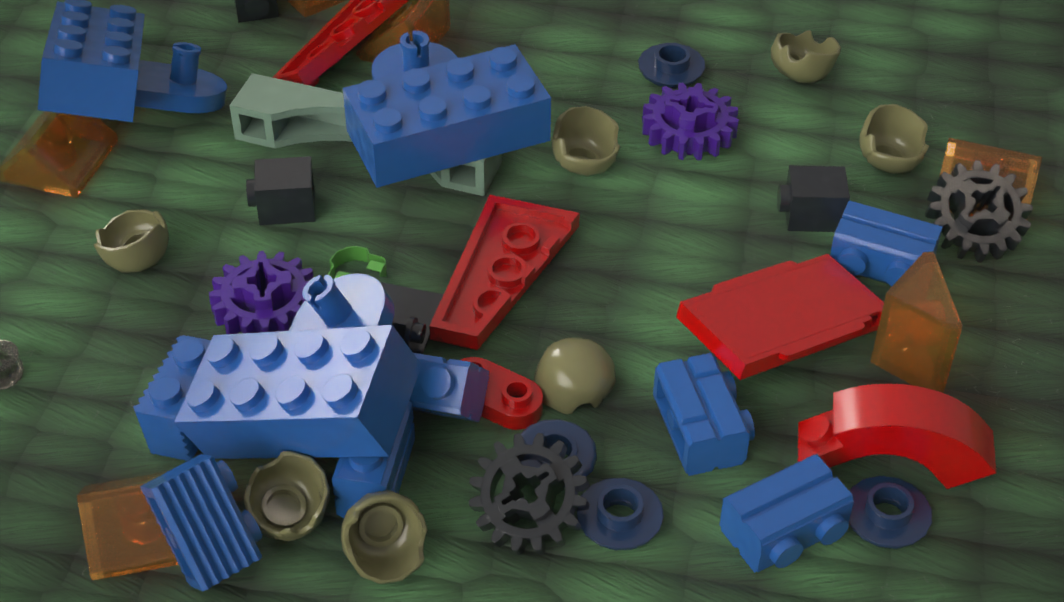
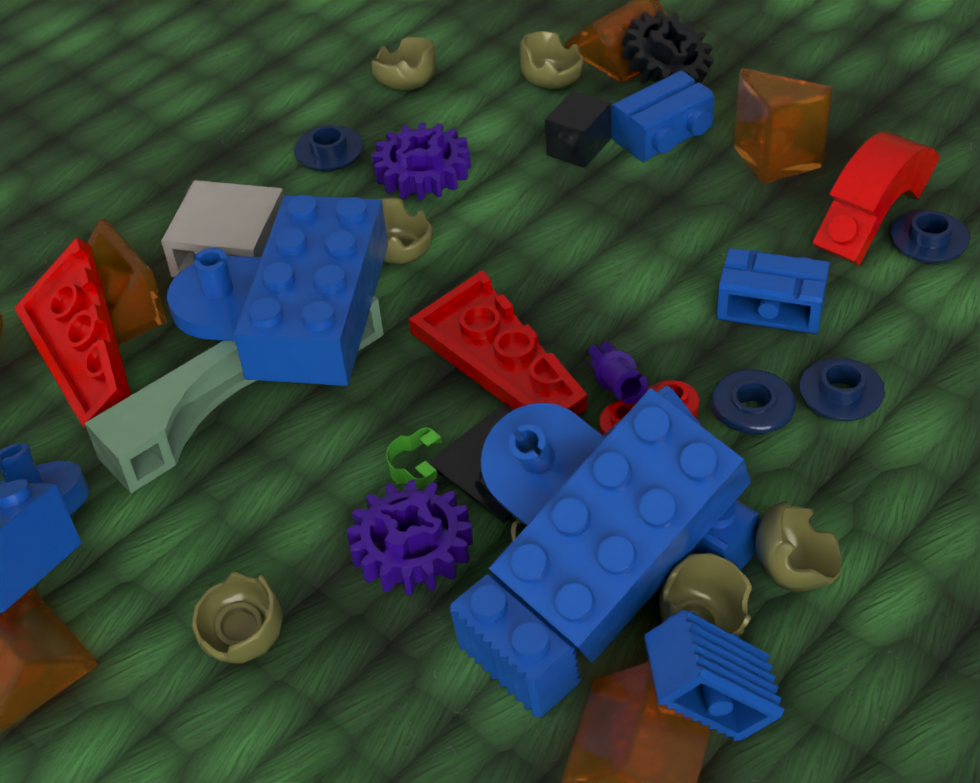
camera: 55 degrees left, 0 degrees up
black brick [246,156,316,225] -> none
black gear [468,433,590,555] -> none
olive hair [534,337,616,414] -> none
red piece [676,254,894,380] -> none
blue brick [719,454,854,573] -> none
none -> light grey brick [161,180,284,277]
none -> dark purple axle [588,341,648,404]

